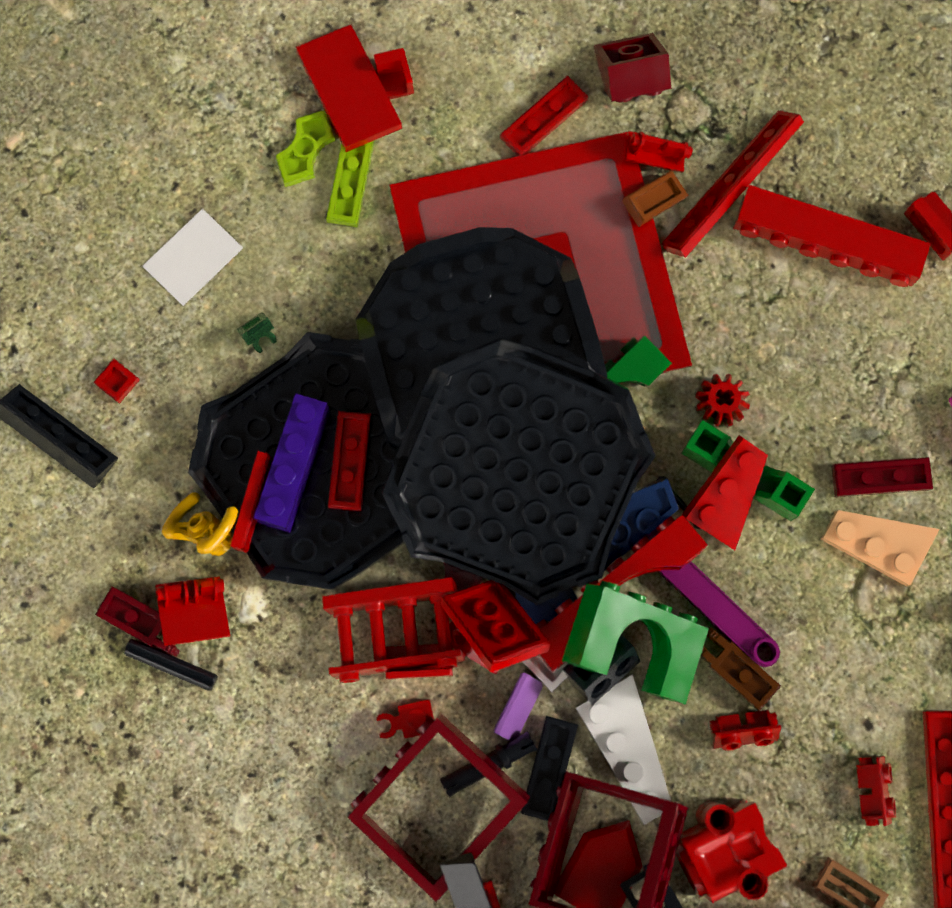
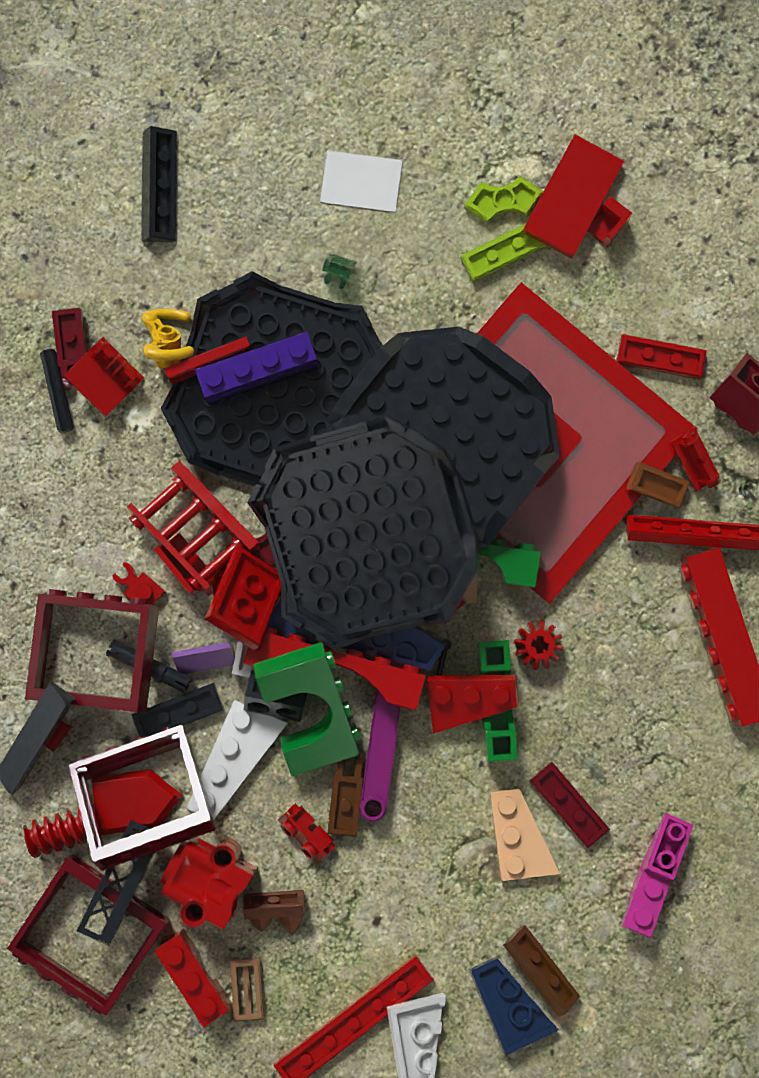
camera: 55 degrees right, 5 degrees up
red tile [93,358,140,404] -> none
red tile [328,411,371,511] -> none
red hinge [856,756,896,826] -> none
none -> copper tile [243,890,305,935]

